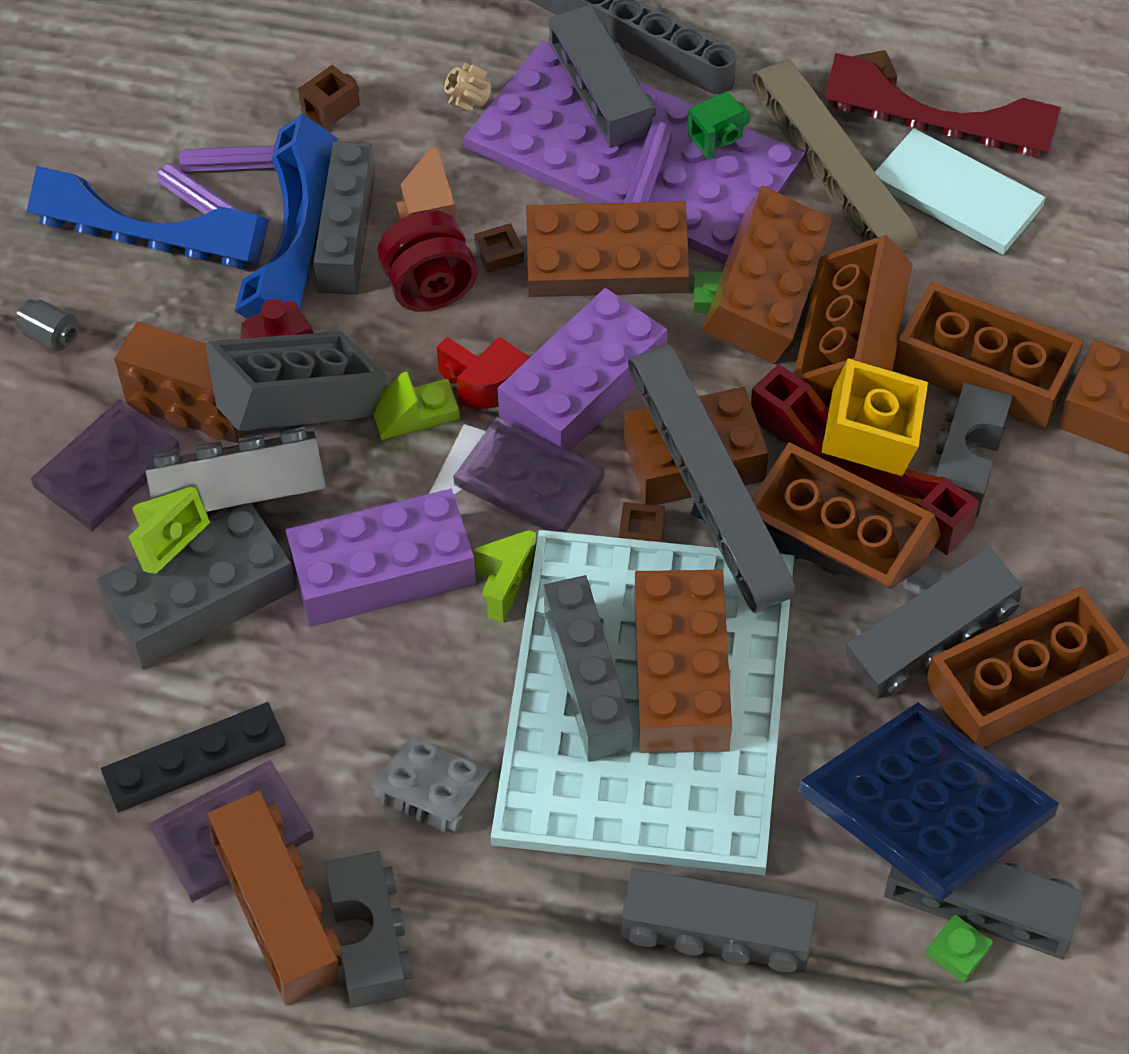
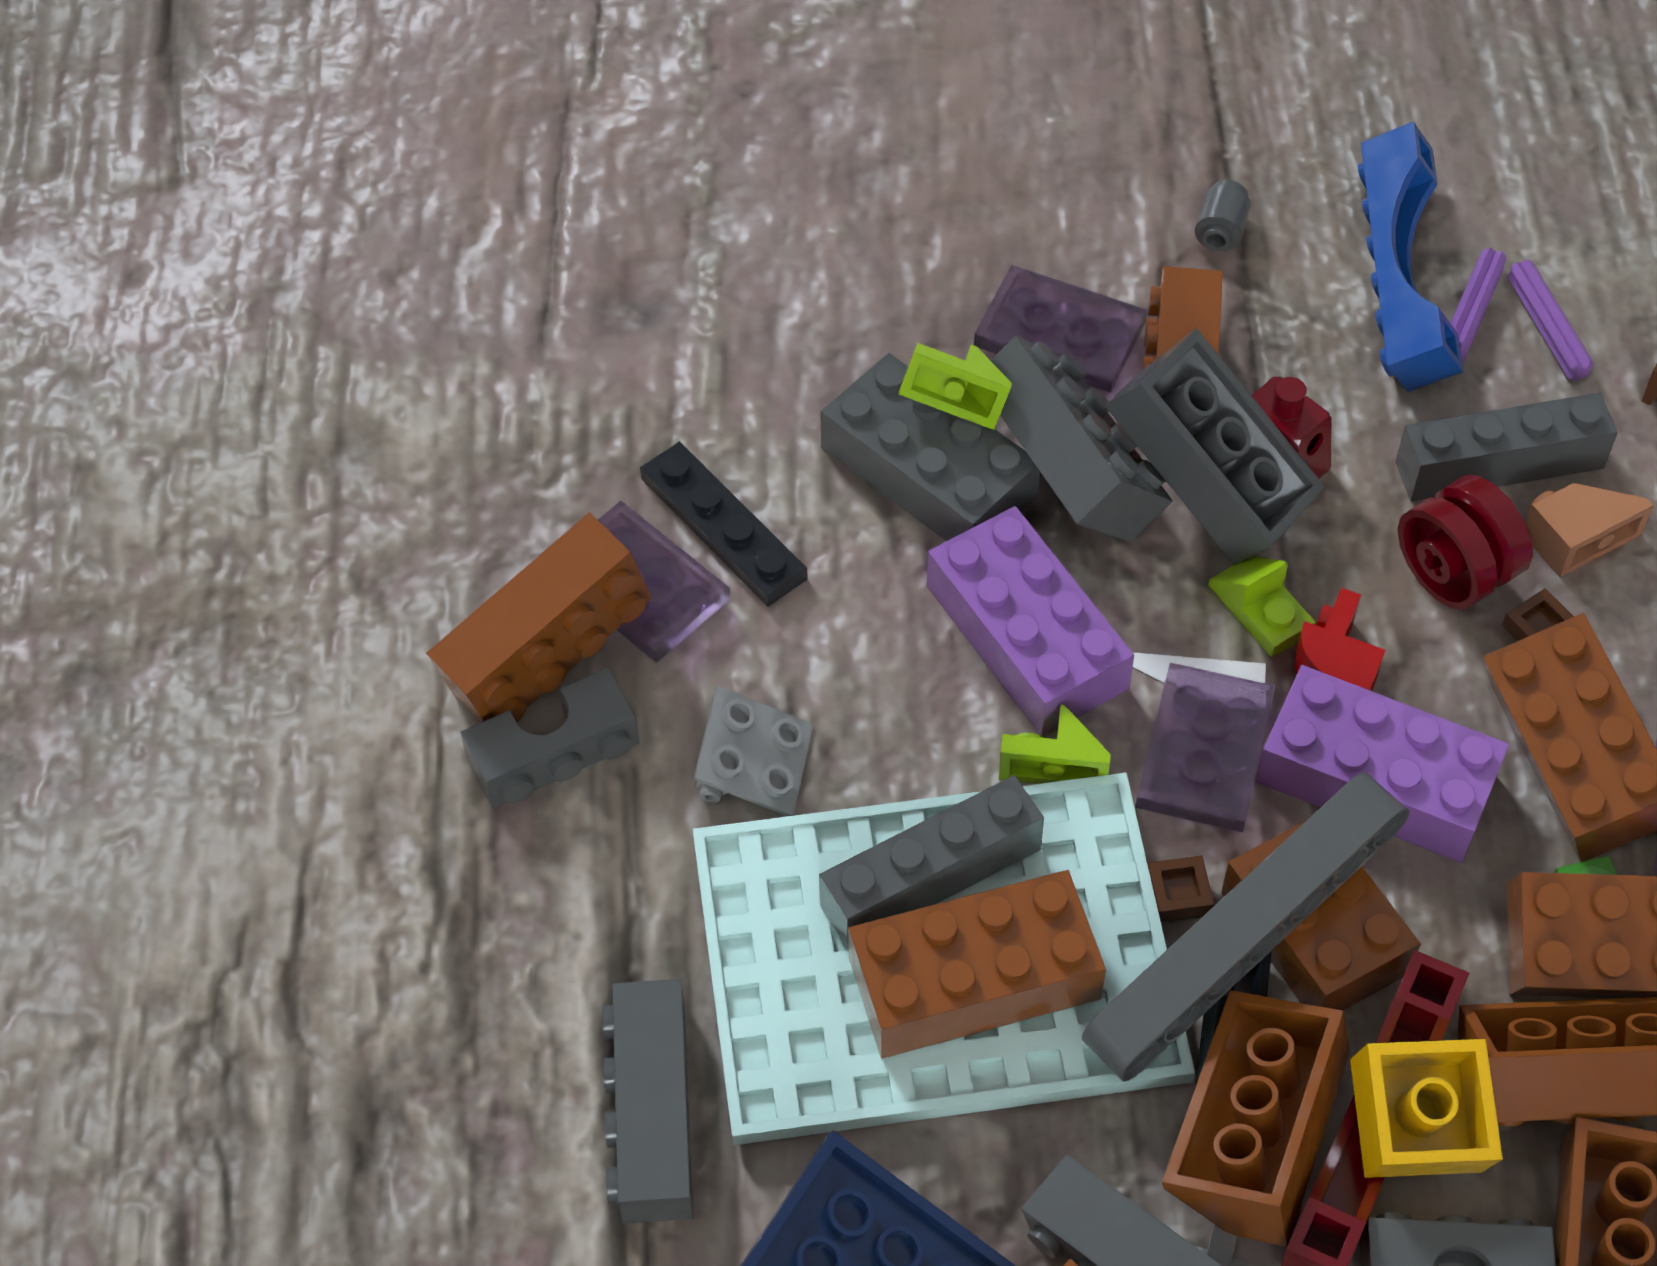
camera: 75 degrees right, 0 degrees up
blue arch [235,113,338,319] -> none

